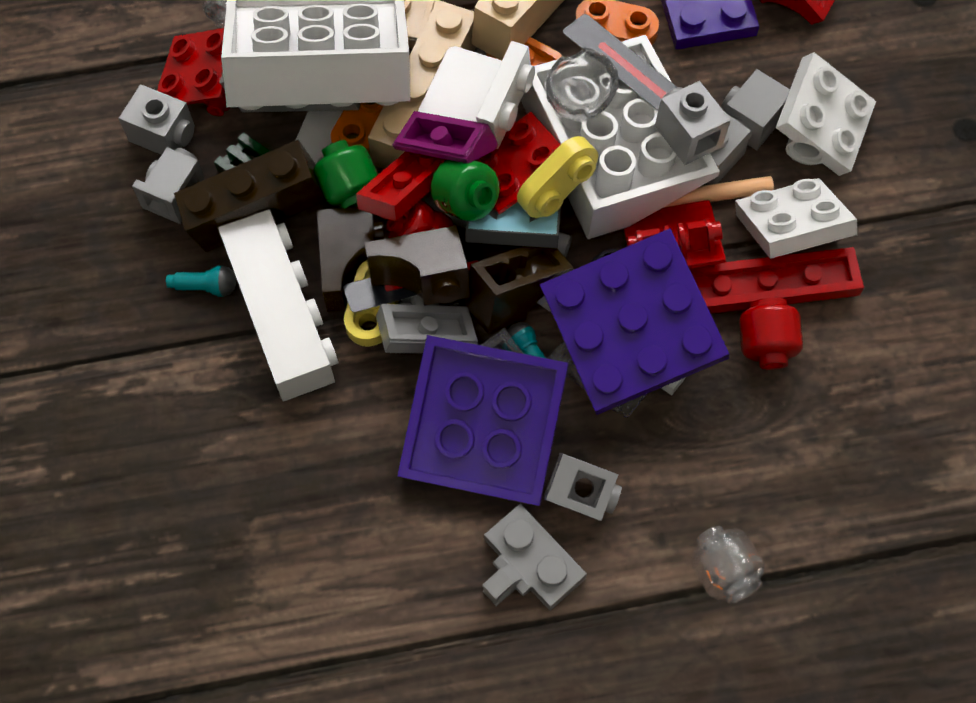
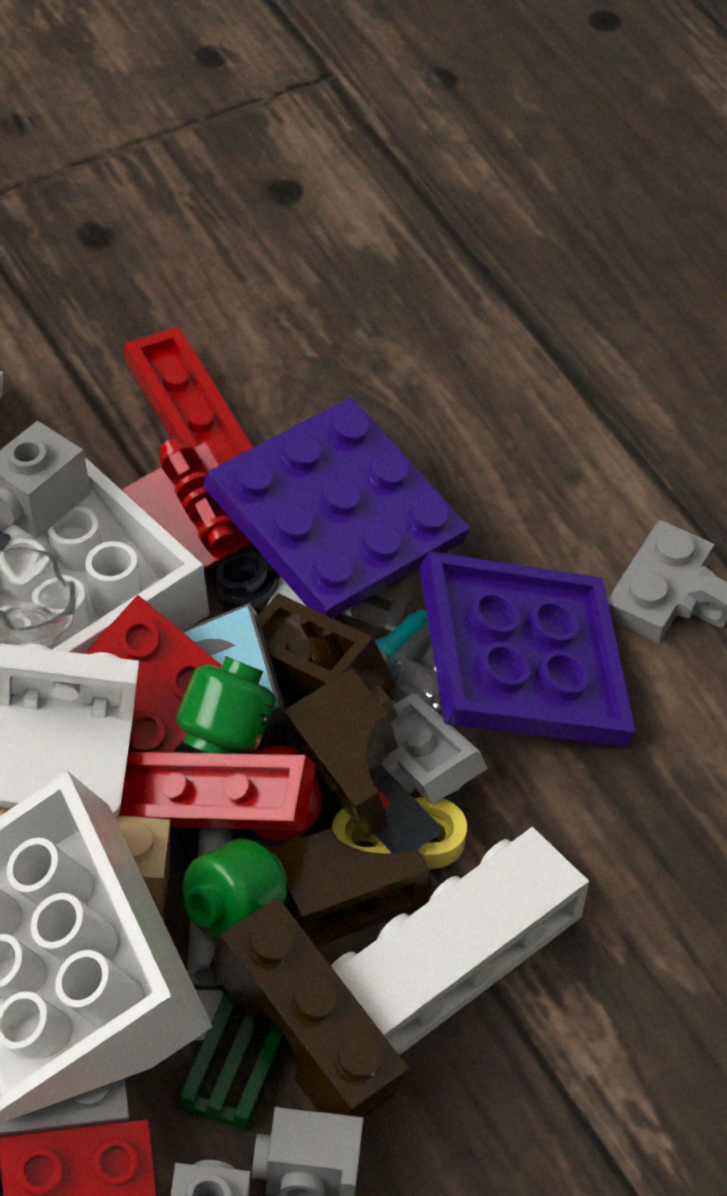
camera: 115 degrees left, 15 degrees down
teal piece [166,265,236,297] -> none
magenta slope [392,111,498,163] -> none
light yellow plate [517,136,598,218] -> none
light grey brick [543,453,622,521] -> none
clear head [690,526,765,604] -> none
white plate [735,178,857,259] -> none
red head [739,297,803,370] -> none

